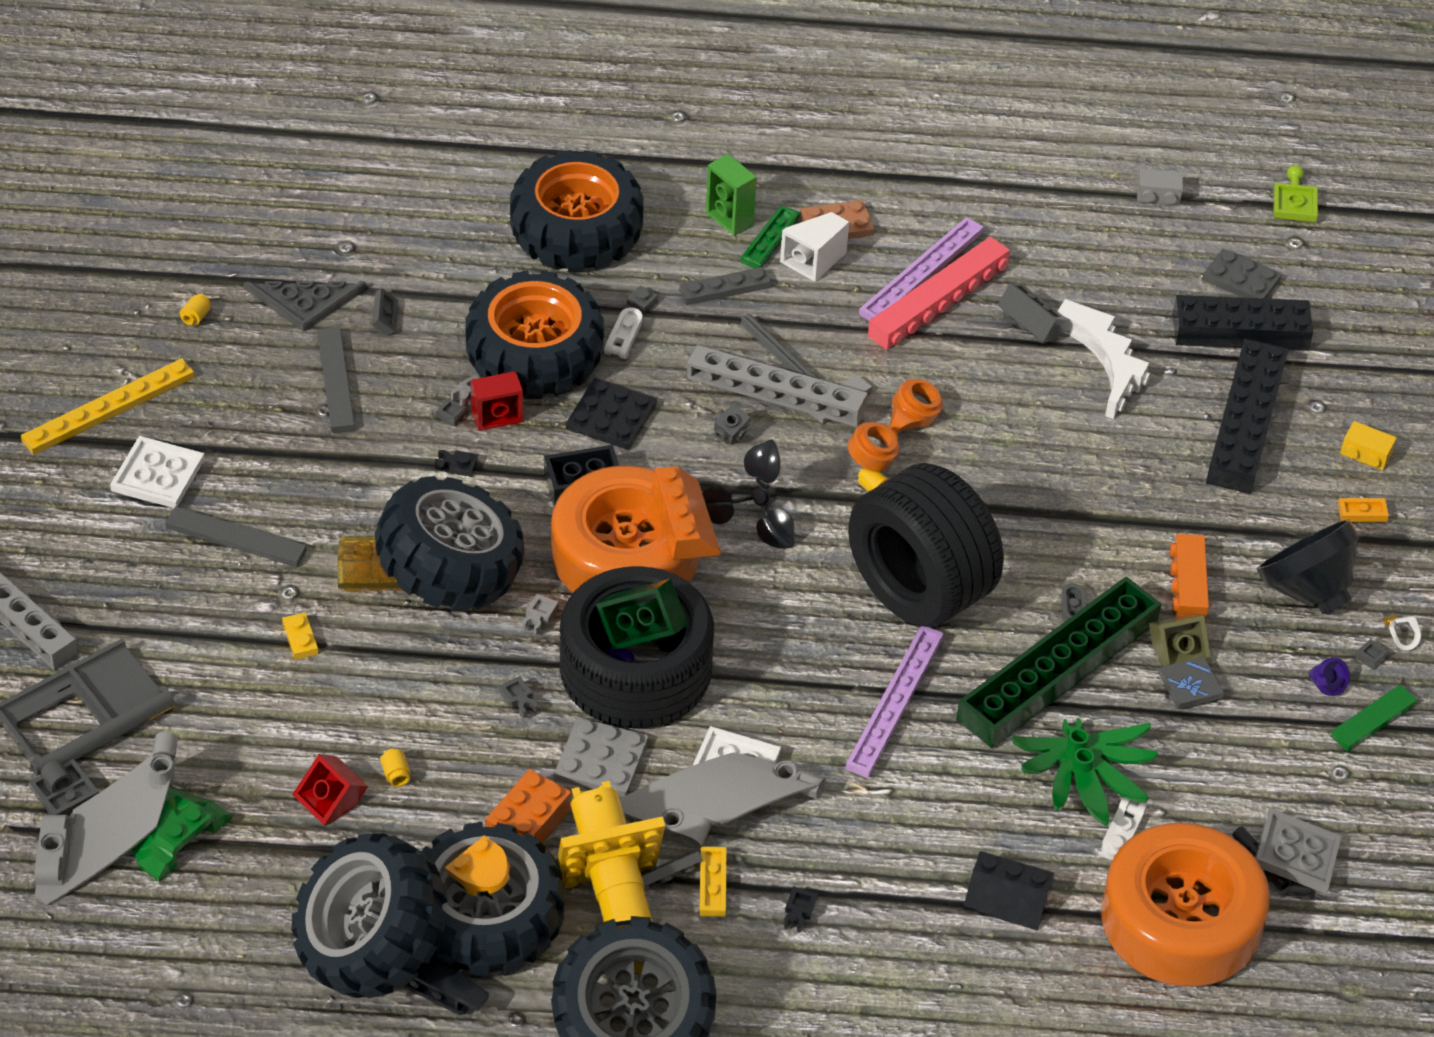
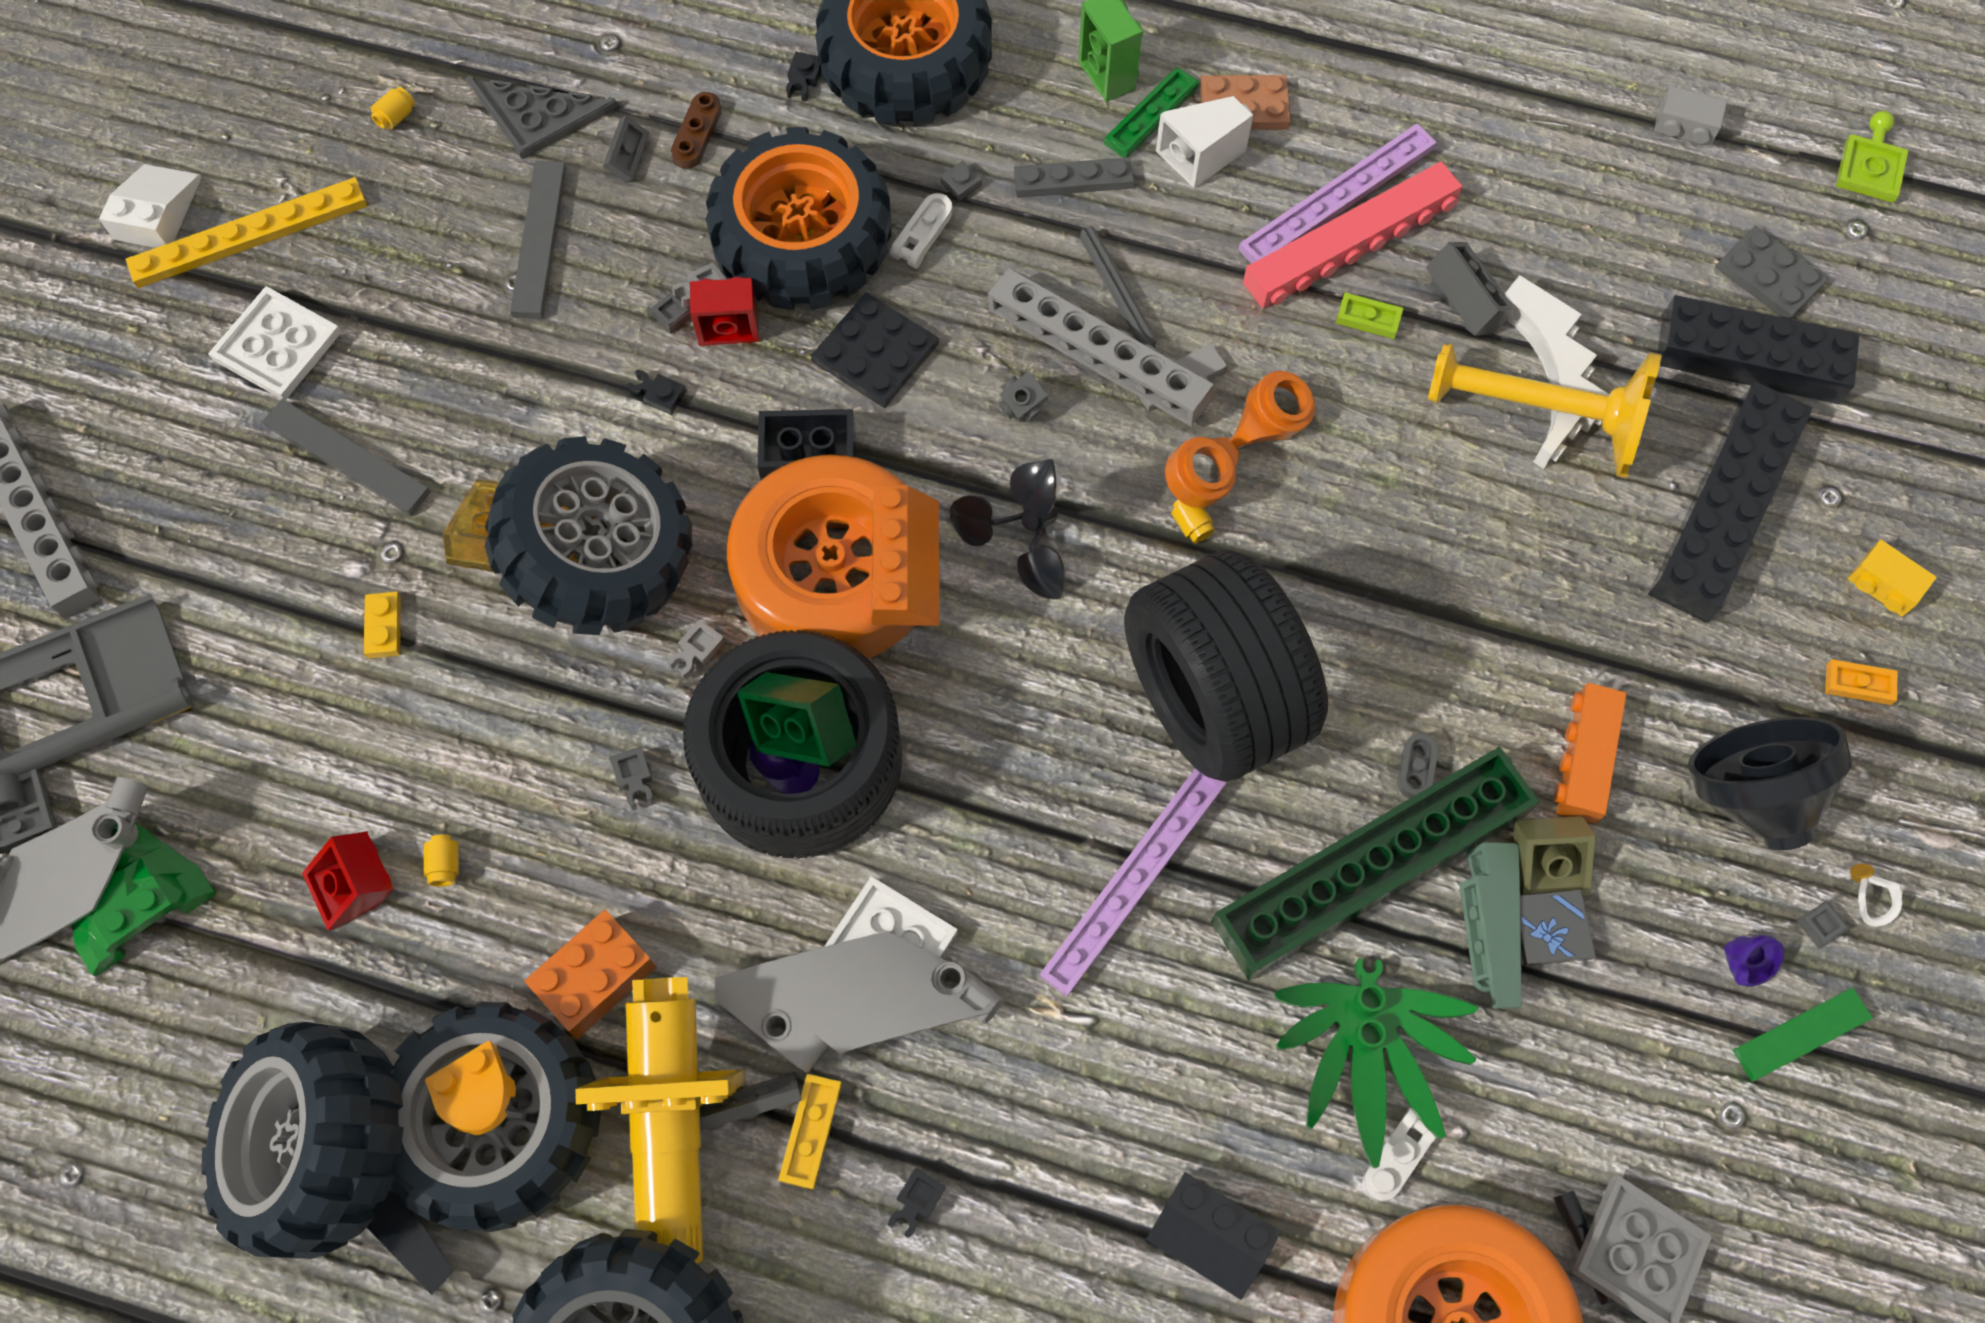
camera: 15 degrees right, 20 degrees up
light grey plate [554,717,649,797] -> none
none -> white slope [99,164,202,248]
none -> reddish brown plate [671,92,722,169]
none -> black plate [786,51,822,102]
none -> lime plate [1336,292,1404,339]
none -> yellow piece [1428,343,1662,479]
none -> sand green wedge [1459,842,1522,1009]

